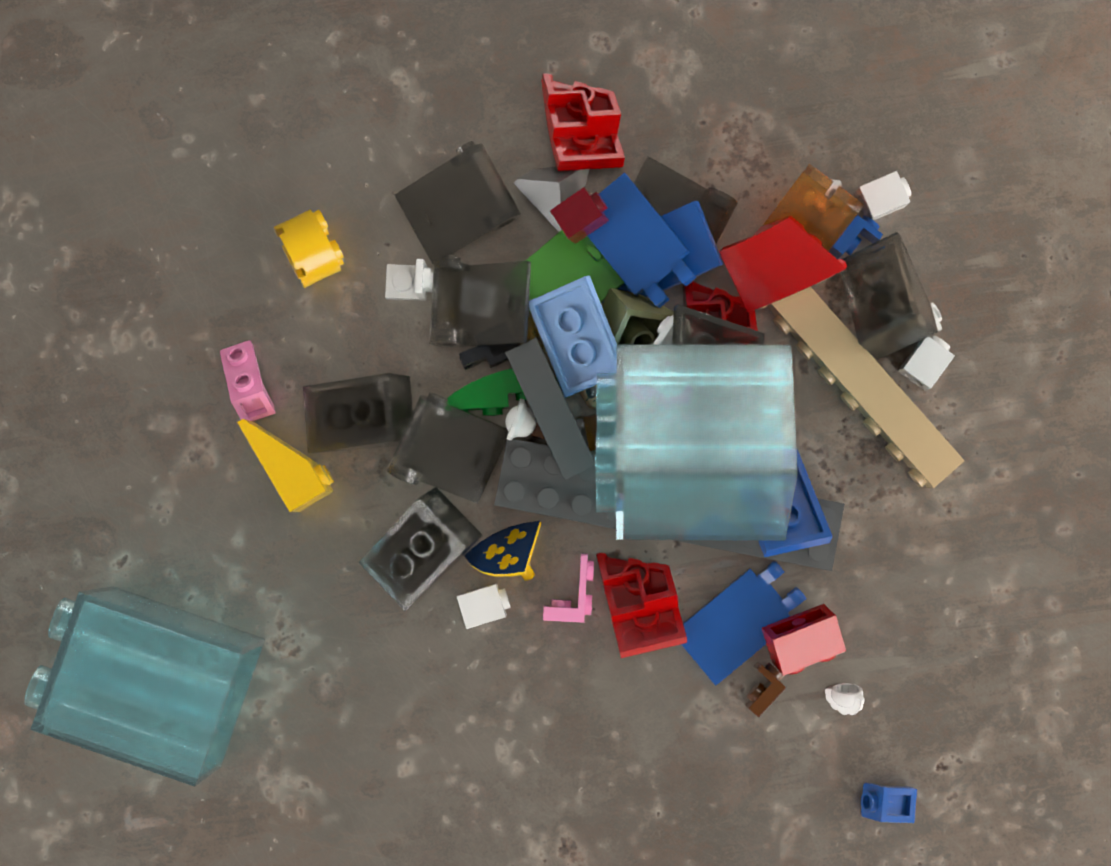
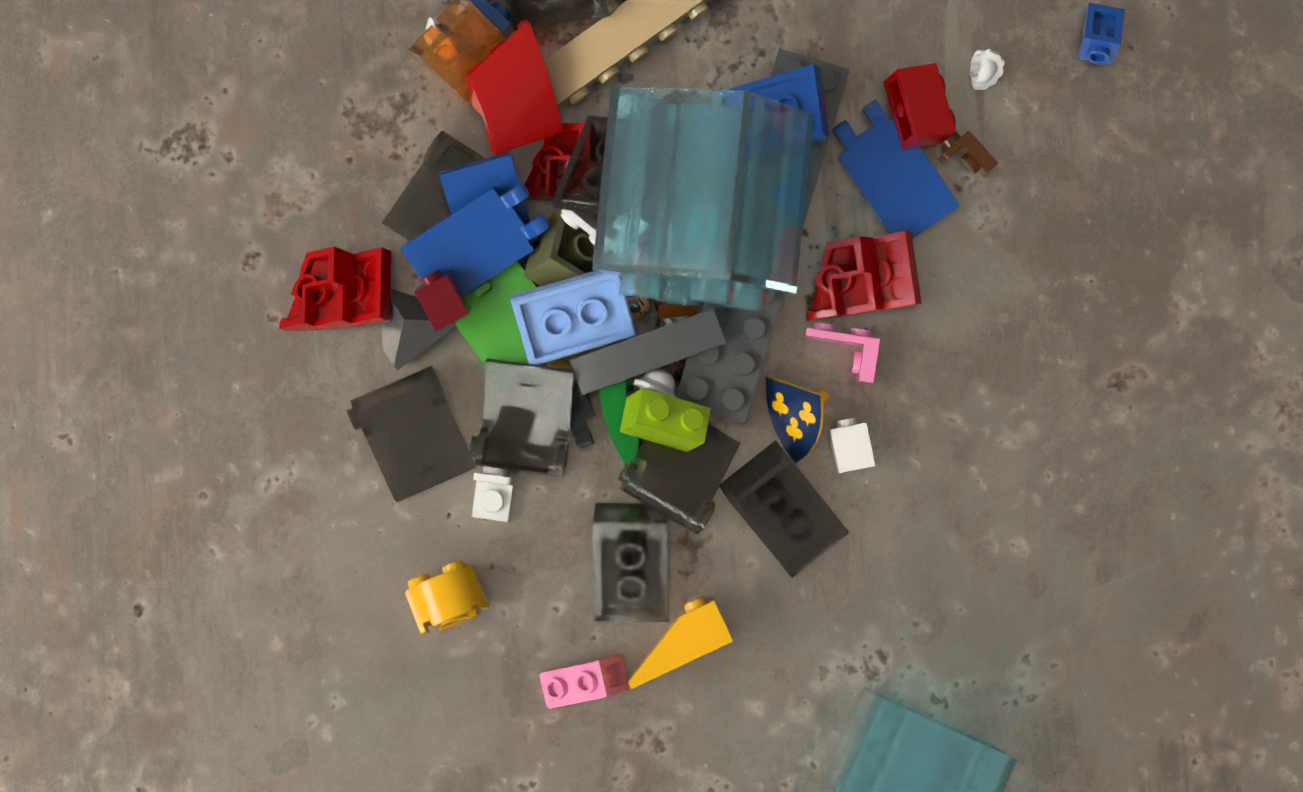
camera: 85 degrees left, 0 degrees up
none -> lime brick [620,388,711,452]

